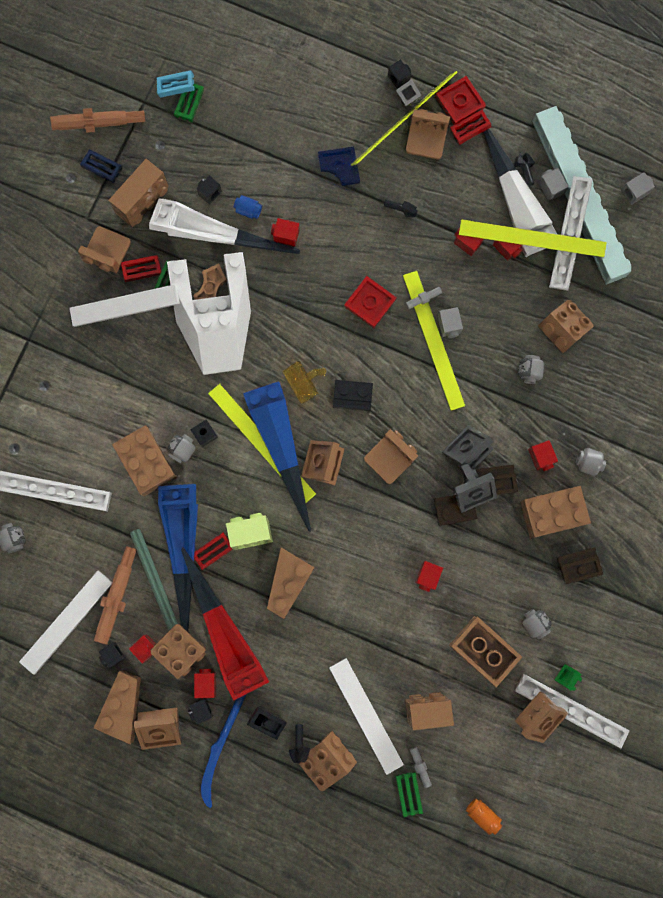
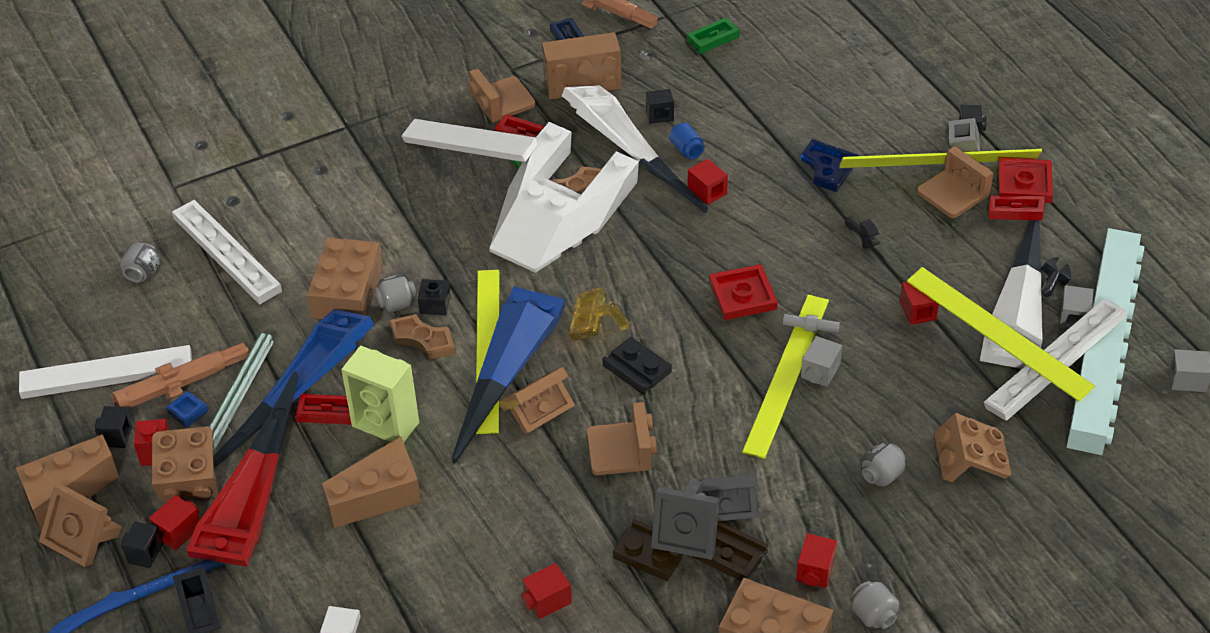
camera: 45 degrees right, 35 degrees down
medium azure tile [157,70,194,98] -> none
red brick [493,240,523,261] -> none
none -> blue tile [166,391,208,428]
none -> medium nougat tile [389,314,456,360]

